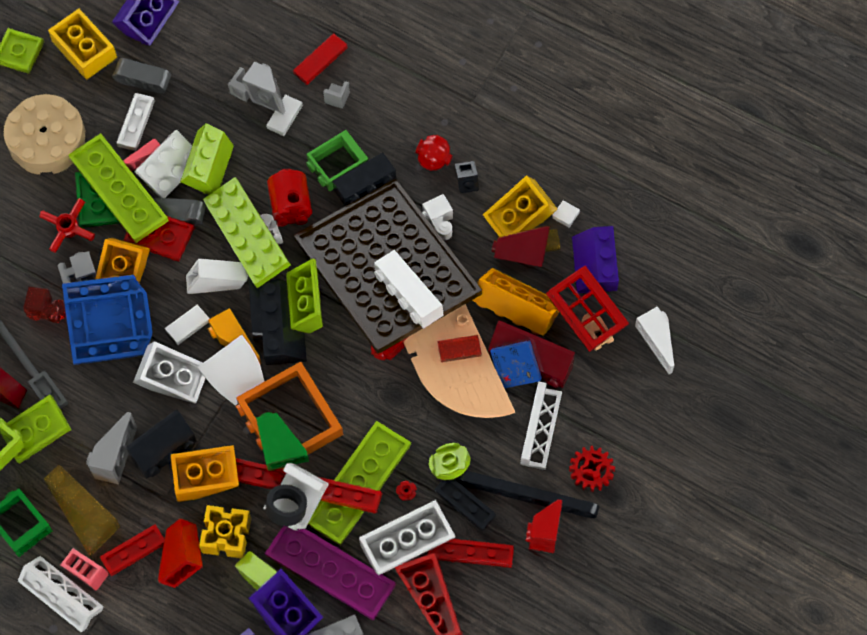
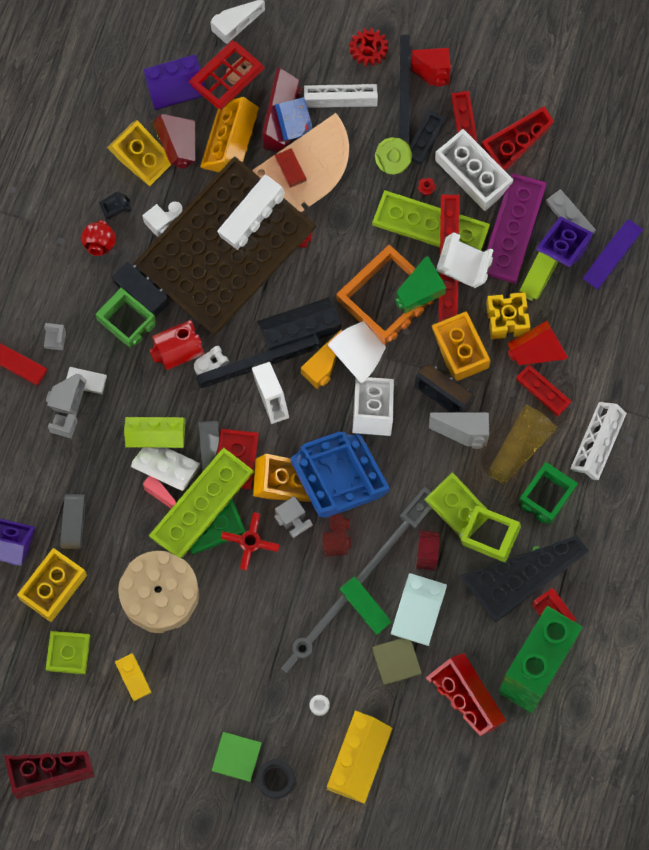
camera: 105 degrees left, 5 degrees up
coral slope [60,548,109,590] -> none
white plate [117,93,155,151] -> none
white tile [165,304,210,345] -> none
lime plate [203,177,291,288] -> none
black tyre [265,484,307,526] -> none
lime slope [286,258,323,334] -> none
white tile [552,200,580,228] -> none

